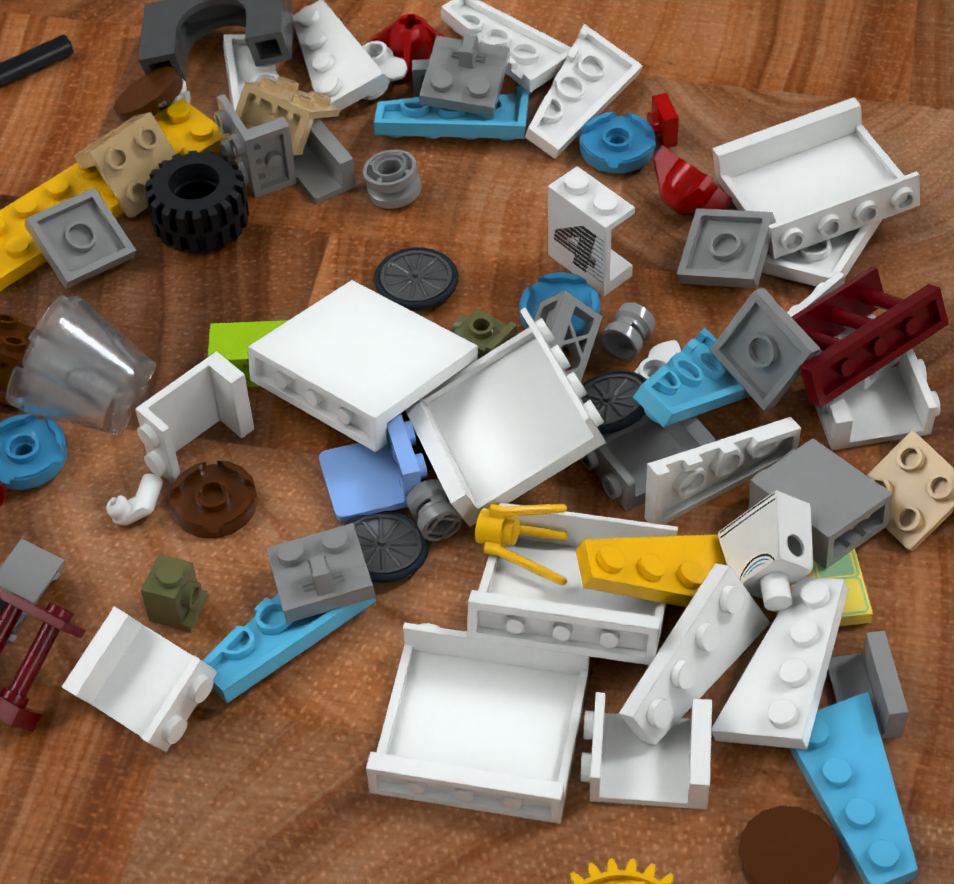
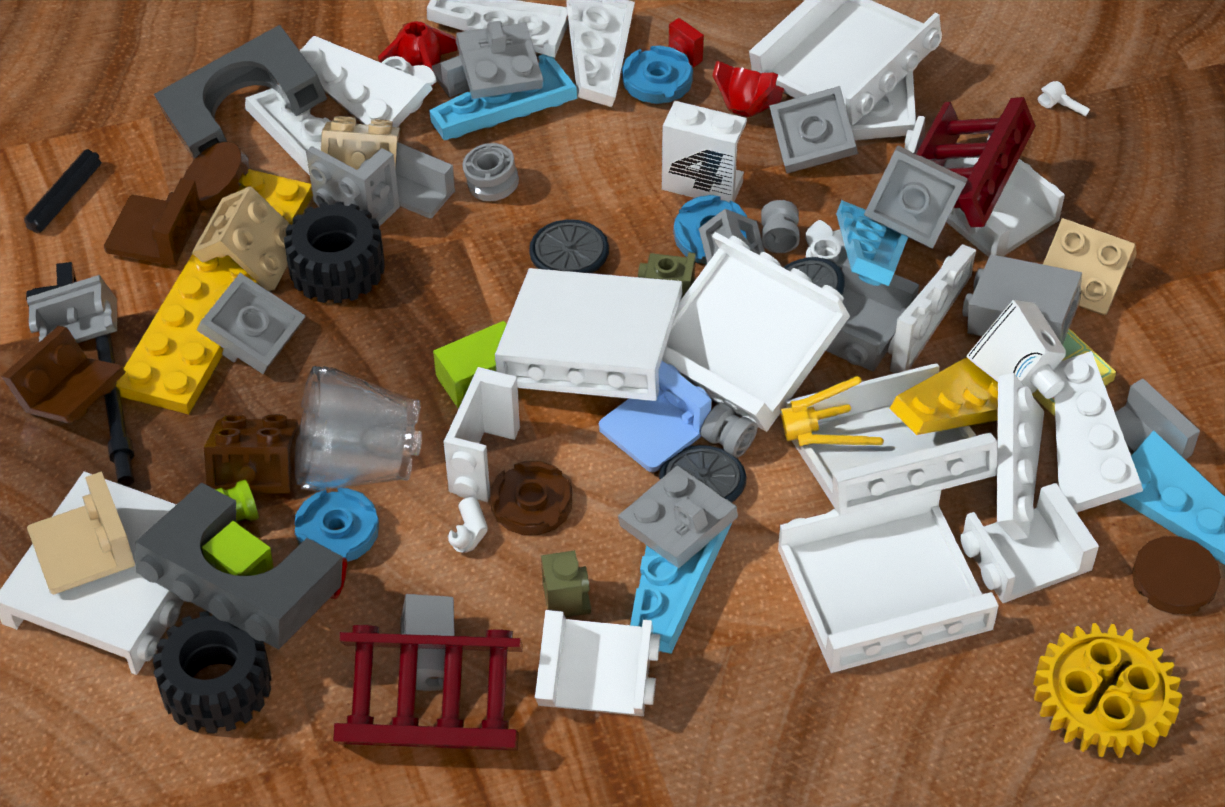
camera: 30 degrees left, 0 degrees up
none -> reddish brown bracket [104,178,202,266]

